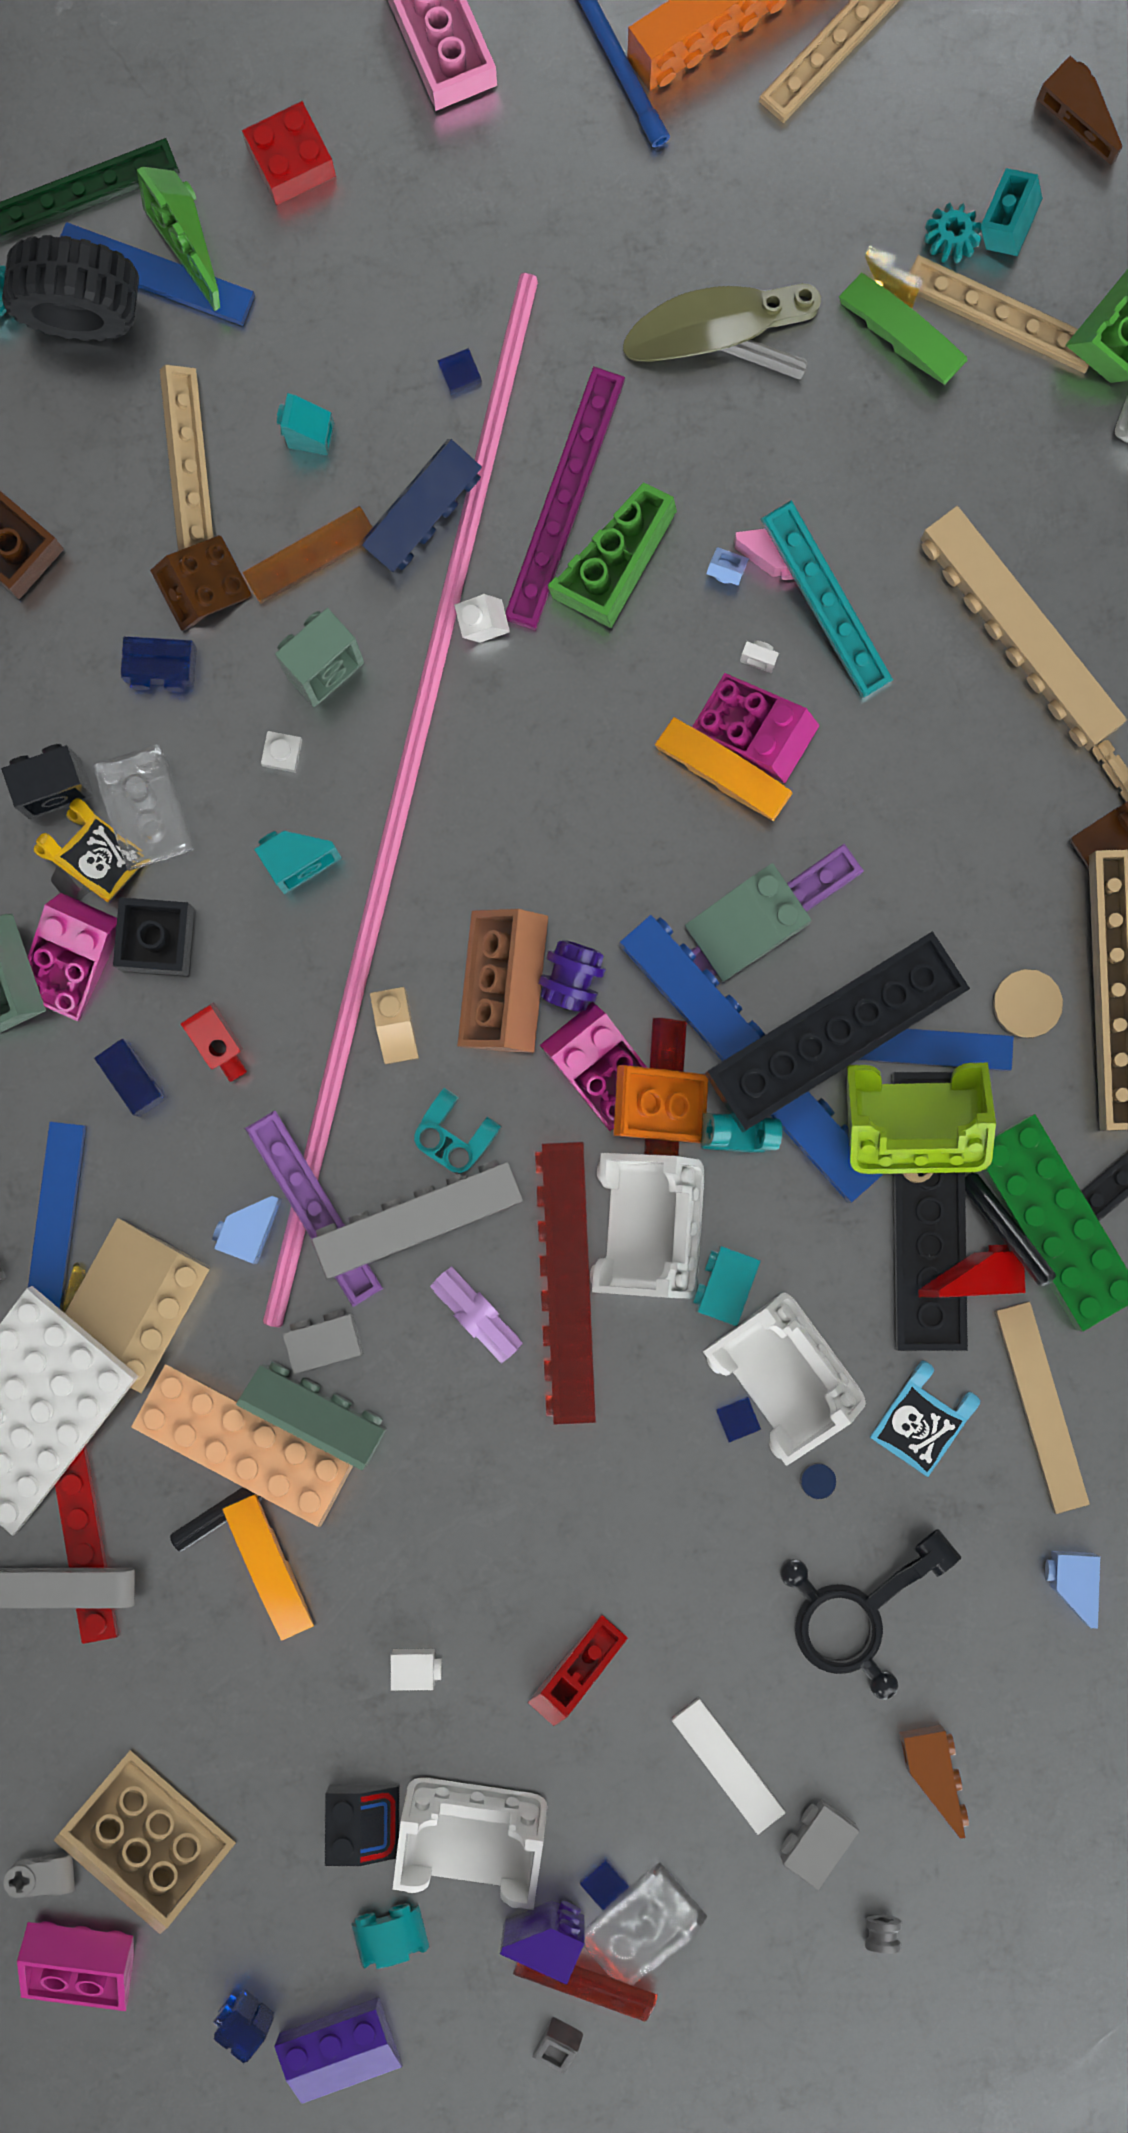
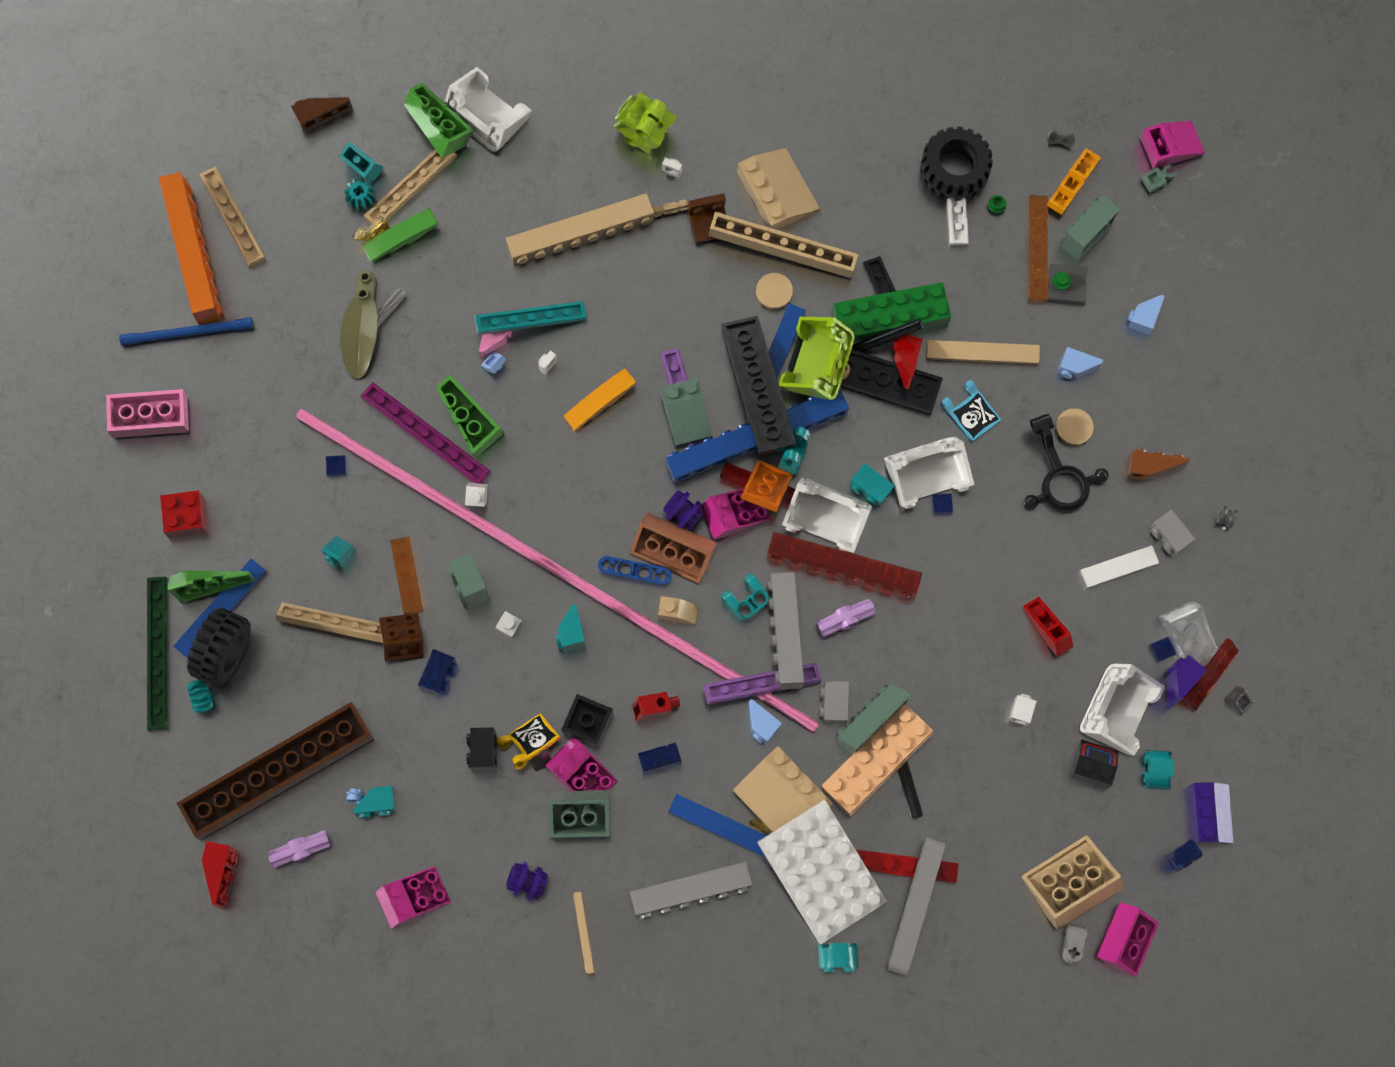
camera: 80 degrees left, 10 degrees down
clear slope [93,744,194,871] -> none
light orange slope [222,1494,314,1641] -> none
dark blue brick [359,439,482,572] -> none
dark pink slope [692,673,820,783] -> none
dark blue tile [800,1463,836,1499] -> none
none -> blue beam [598,556,672,586]
none -> tan tile [1055,408,1094,446]

